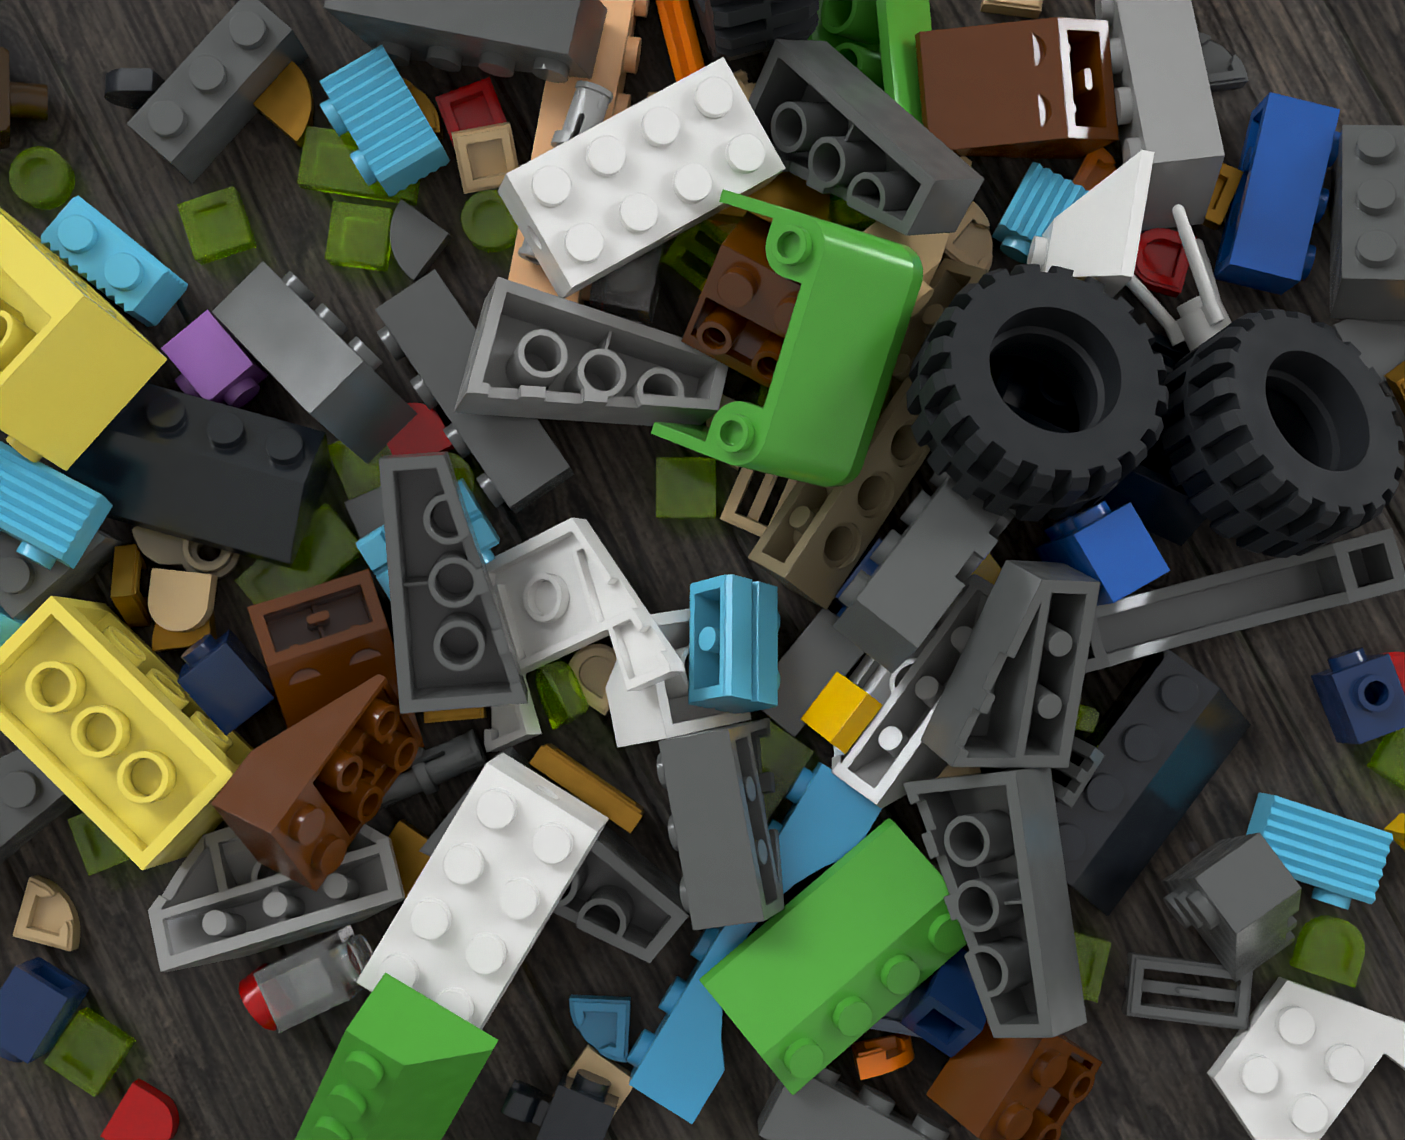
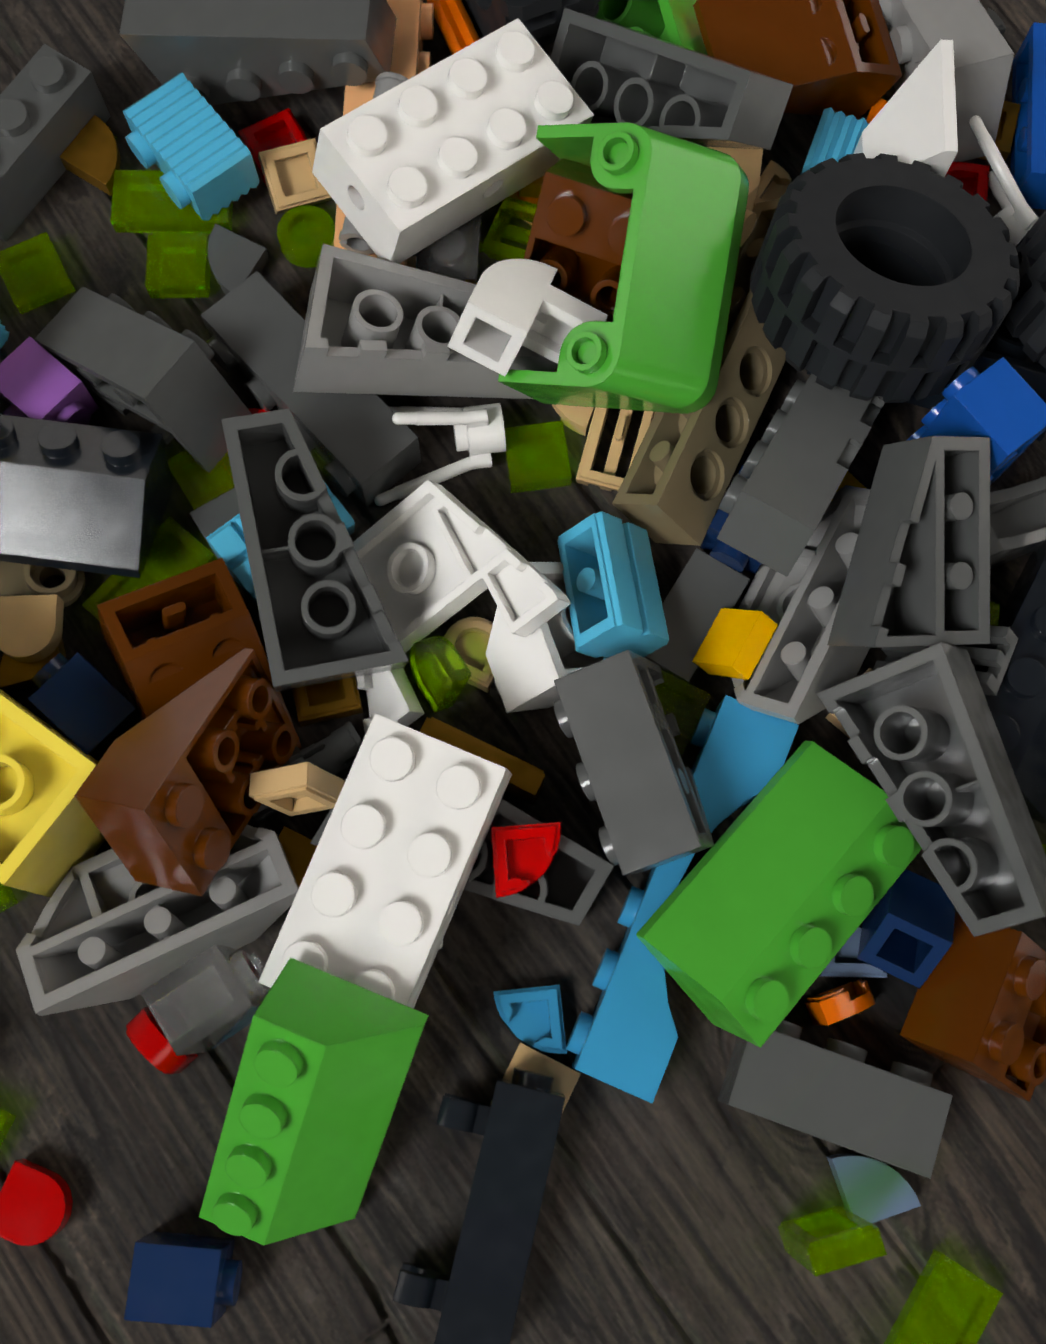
camera: 15 degrees left, 10 degrees down
none -> tan tile [249,762,345,816]
none -> white plant [374,403,506,506]
none -> white brick [447,258,608,376]
none -> red tile [491,822,561,898]

